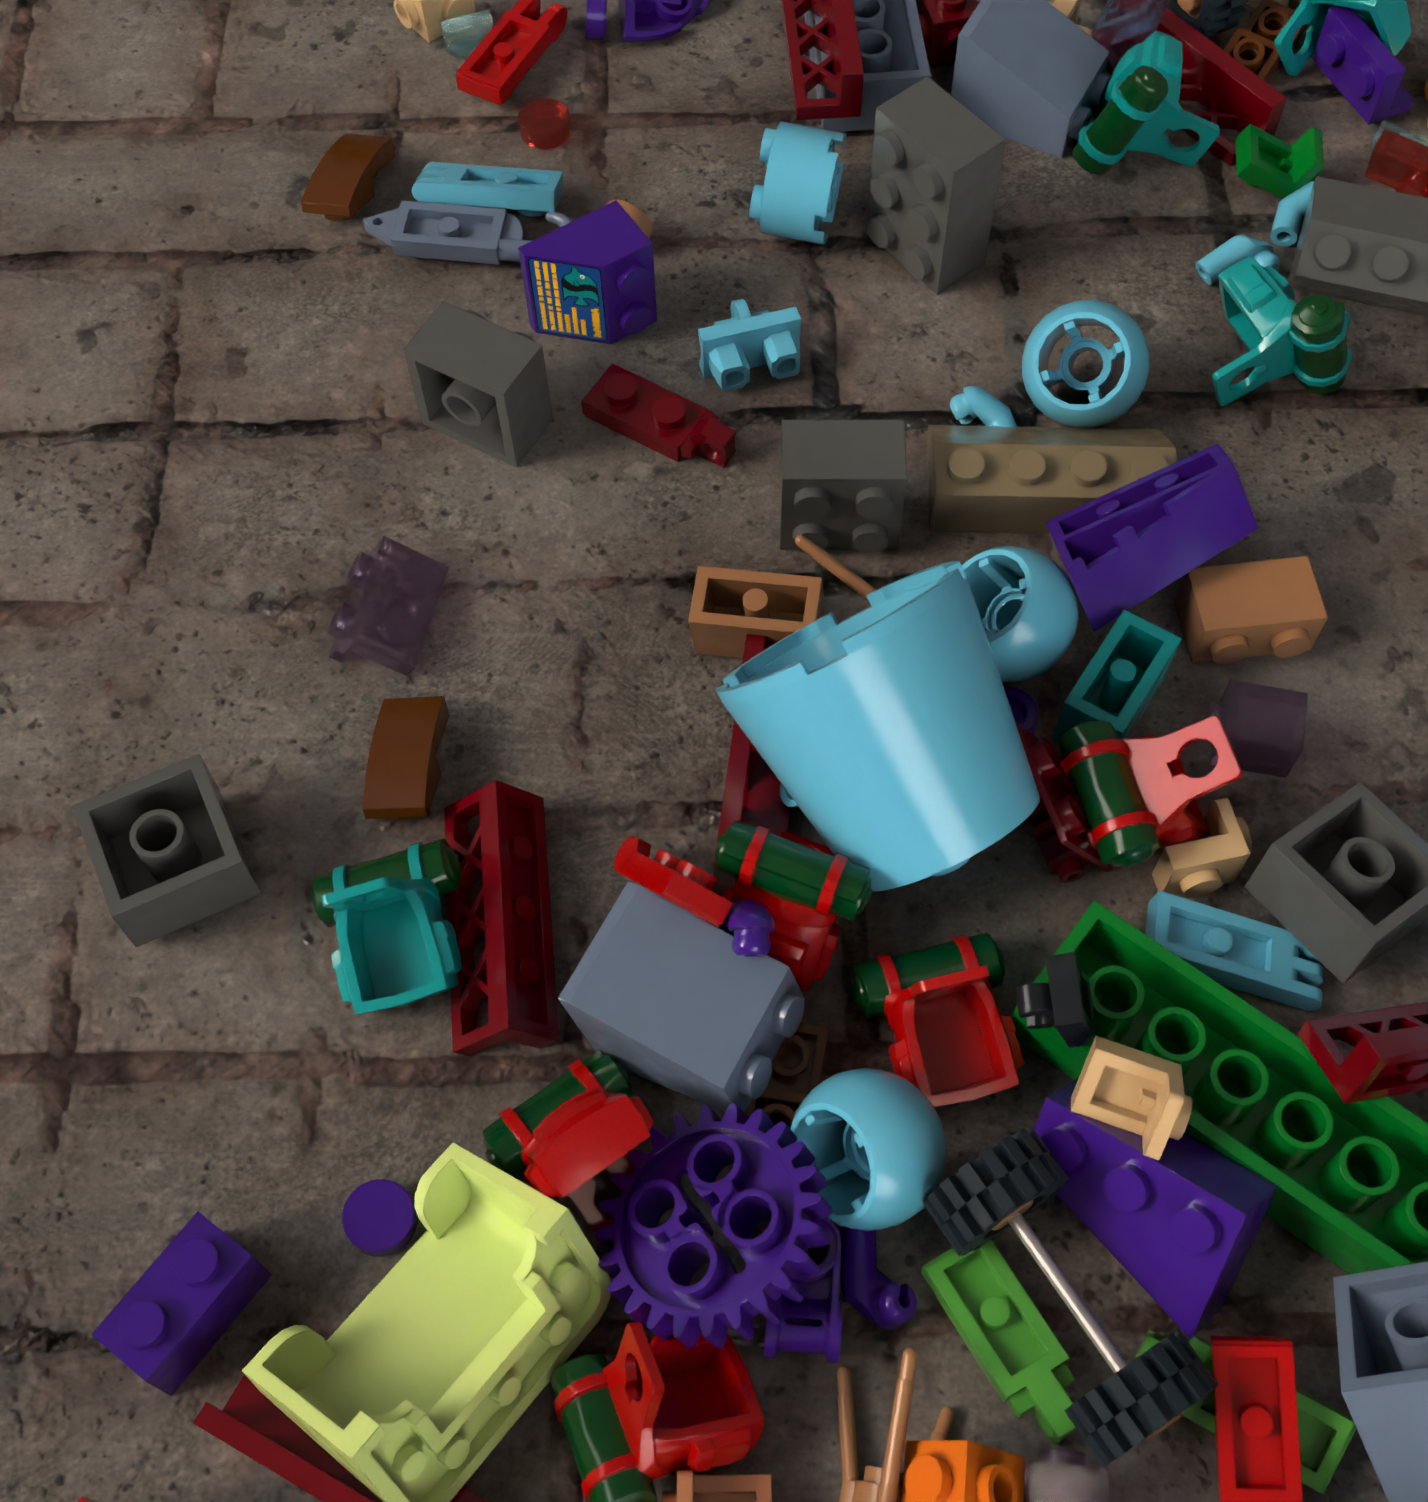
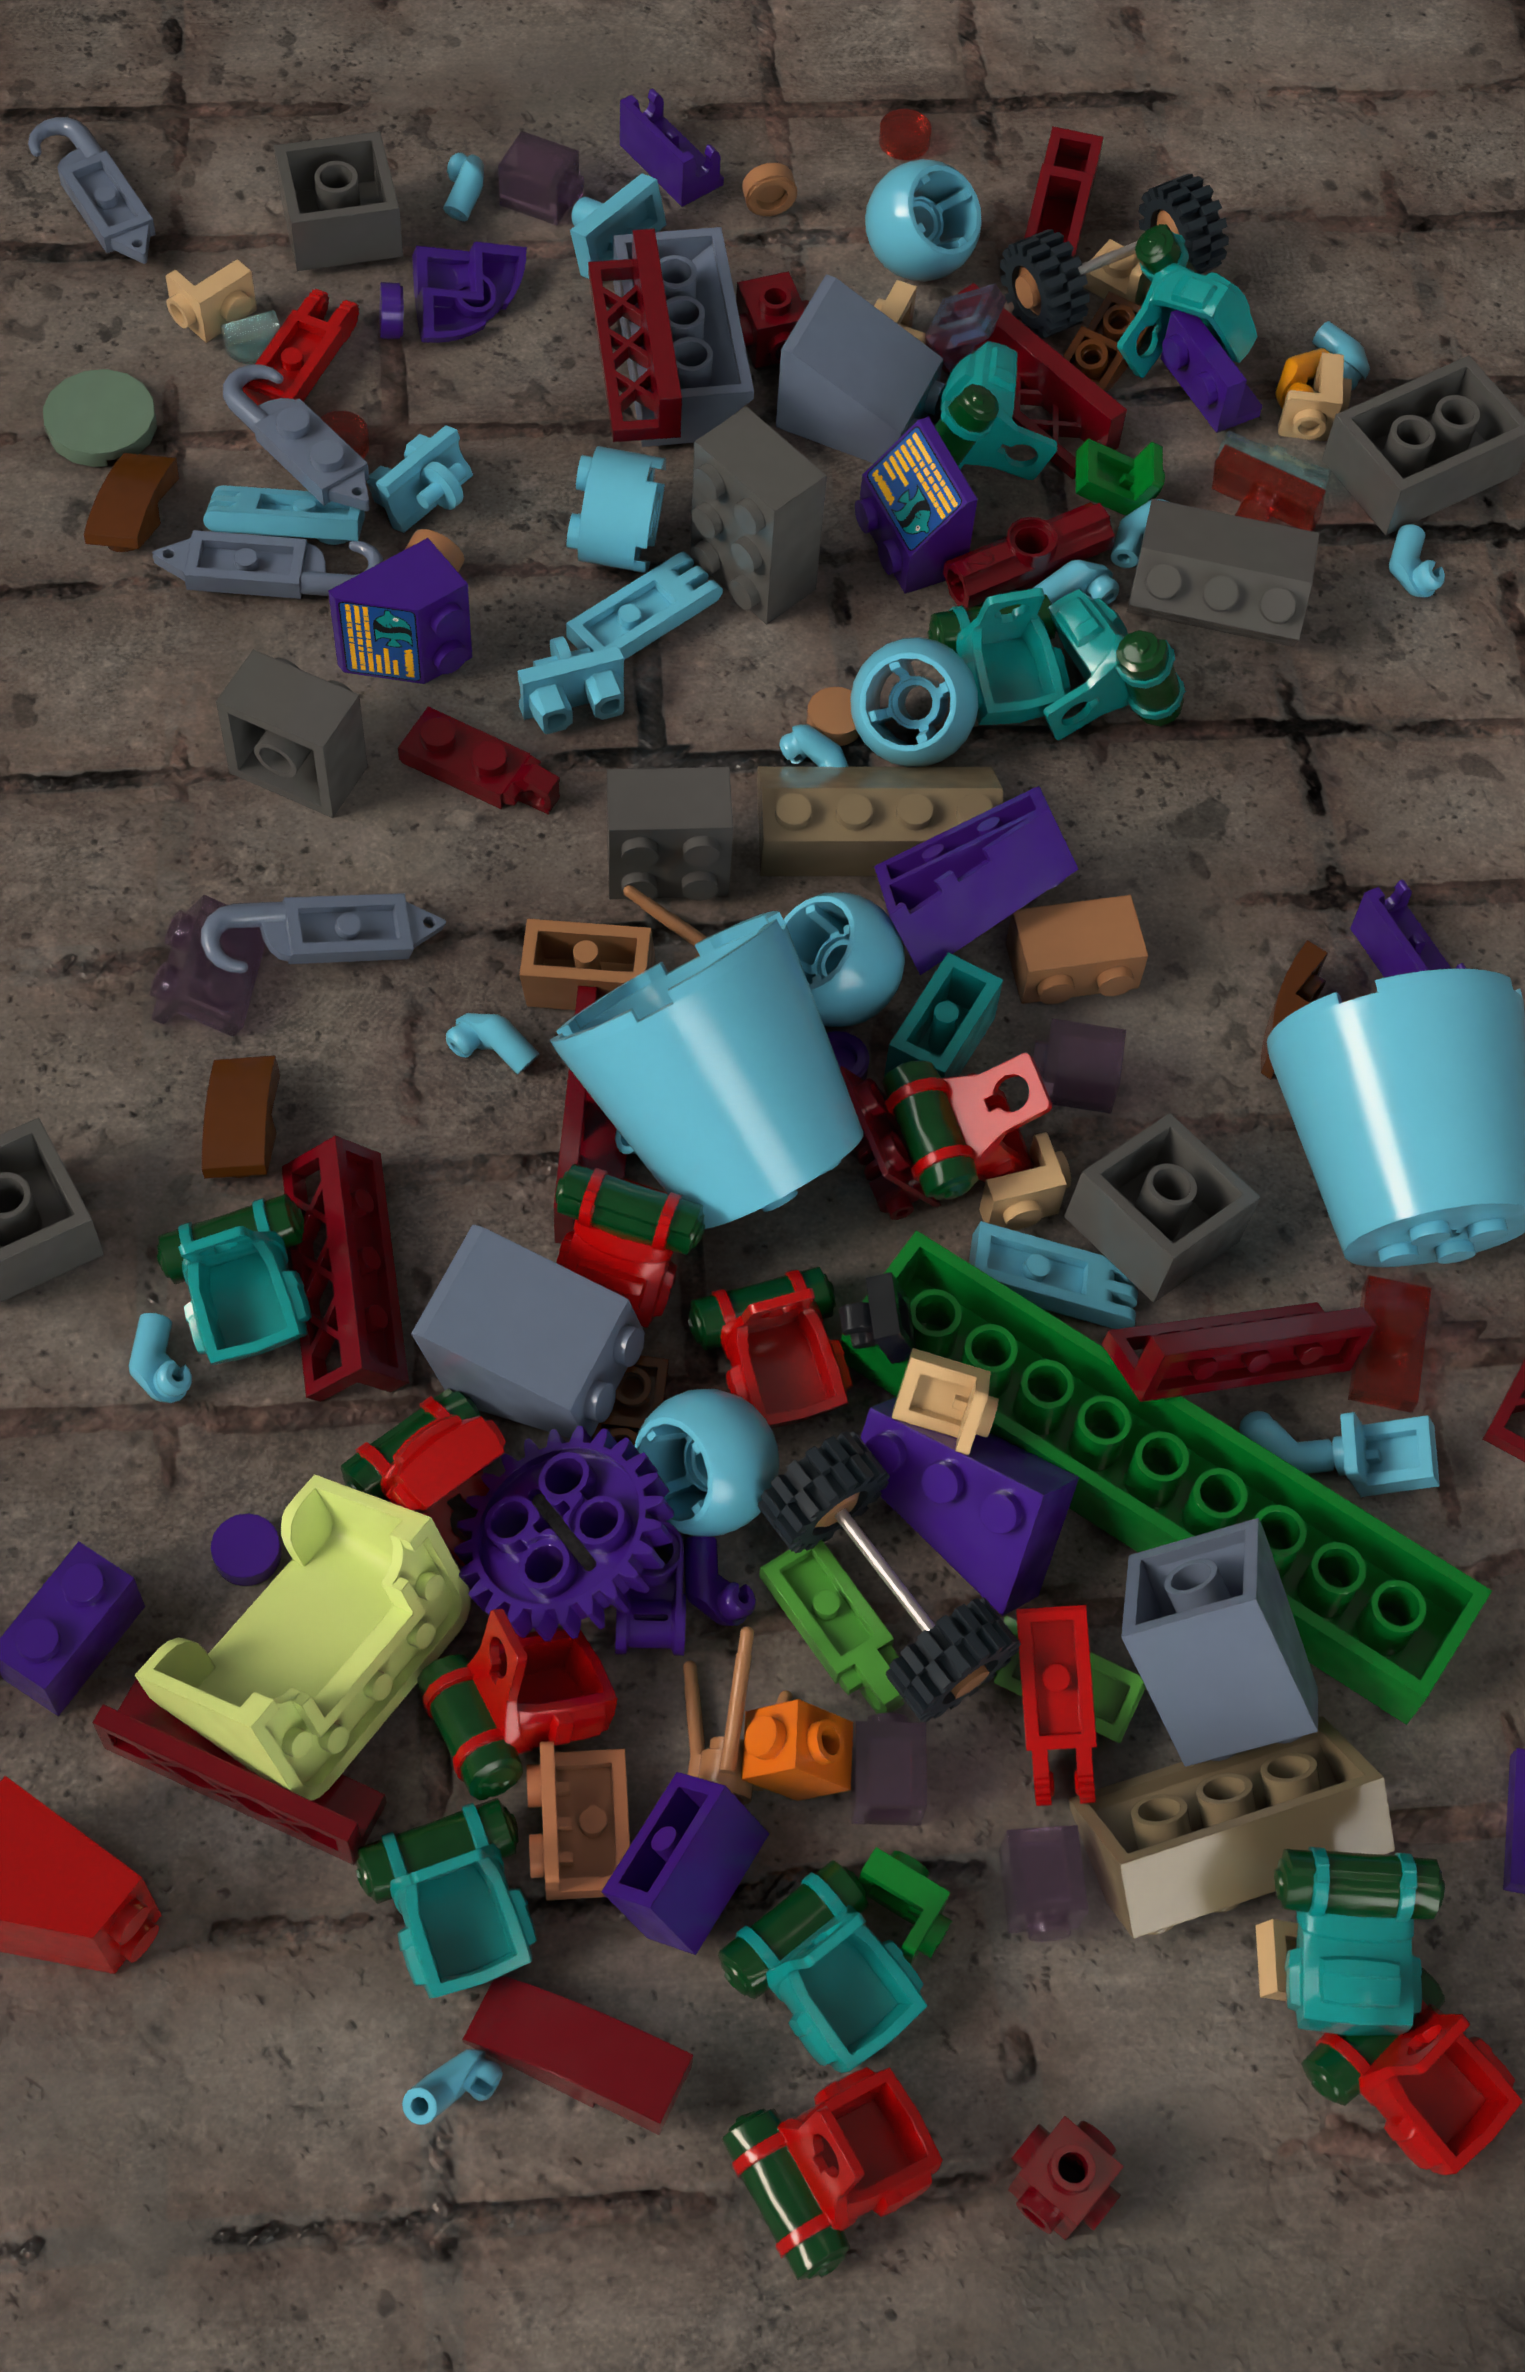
camera: 10 degrees left, 0 degrees up
red hinge [613,836,733,928] -> none
dark purple arm [700,899,775,957] -> none
none -> sand green tile [43,369,157,467]
none -> medium azure arm [129,1313,192,1403]
none -> sand blue plate [201,893,446,973]
none -> sand blue plate [223,364,370,511]
none -> medium azure hips [367,425,473,533]
none -> medium azure arm [446,1013,540,1075]
none -> medium azure hinge [566,551,723,660]
none -> medium nougat tile [806,687,860,746]
none -> slope [855,417,978,594]
none -> teal piece [927,588,1071,725]
none -> dark red piece [943,502,1115,608]

